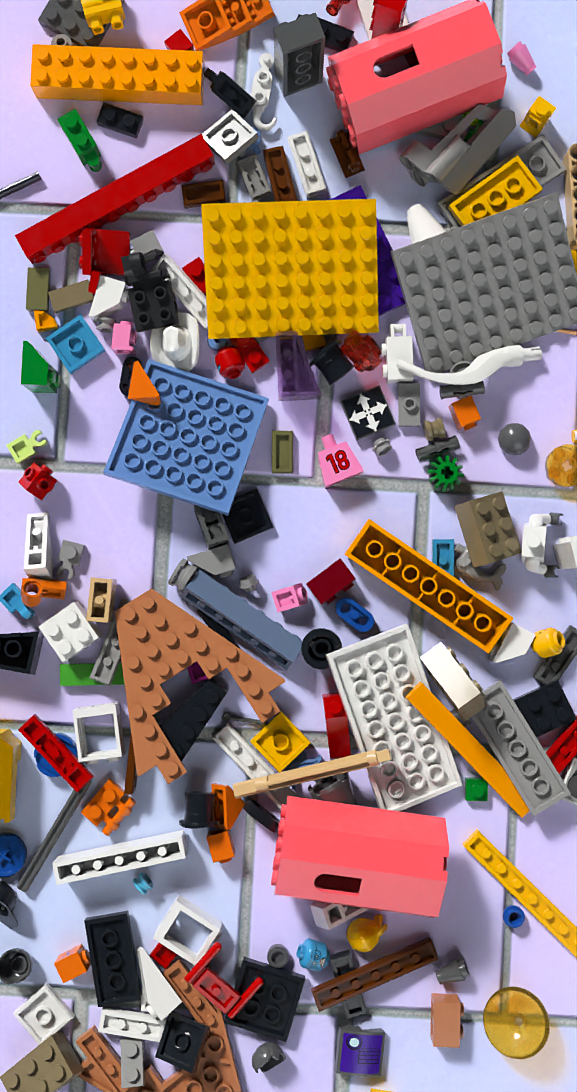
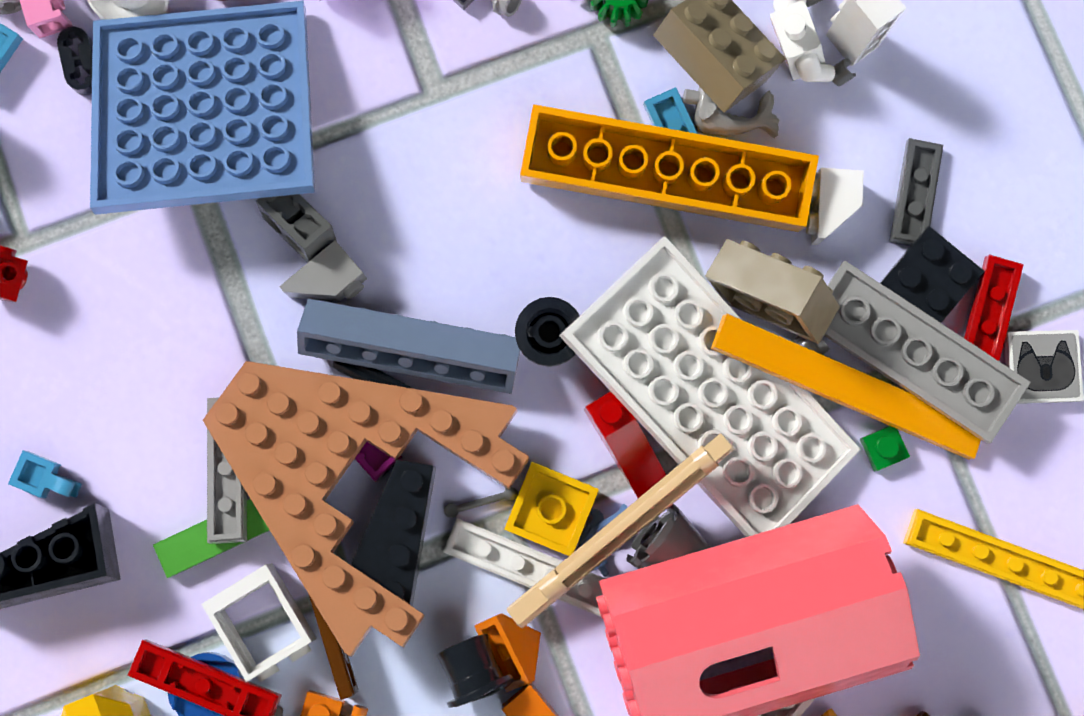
camera: 30 degrees left, 5 degrees down
orange plate [20,577,67,607] -> none
white slope [24,512,53,580] -> none
white brick [38,601,103,662] -> none
light grey plate [57,540,85,579] -> none
tan brick [86,577,117,623] -> none
orange slope [128,360,161,406] -> none
light grey wheel [168,558,198,592] -> none
black tile [222,489,274,544] -> none
light grey plate [239,574,259,592] -> none
black beam [243,798,280,833] -> none
bright pink bracket [271,583,308,613] -> none
olive tile [272,431,293,474] -> none
dark red brick [306,558,356,605] -> none
bright pink torso [317,434,364,488] -> none
blue plate [335,597,374,632] -> none
blue plate [502,905,525,928] -> none
yellow head [531,627,565,658] -> none

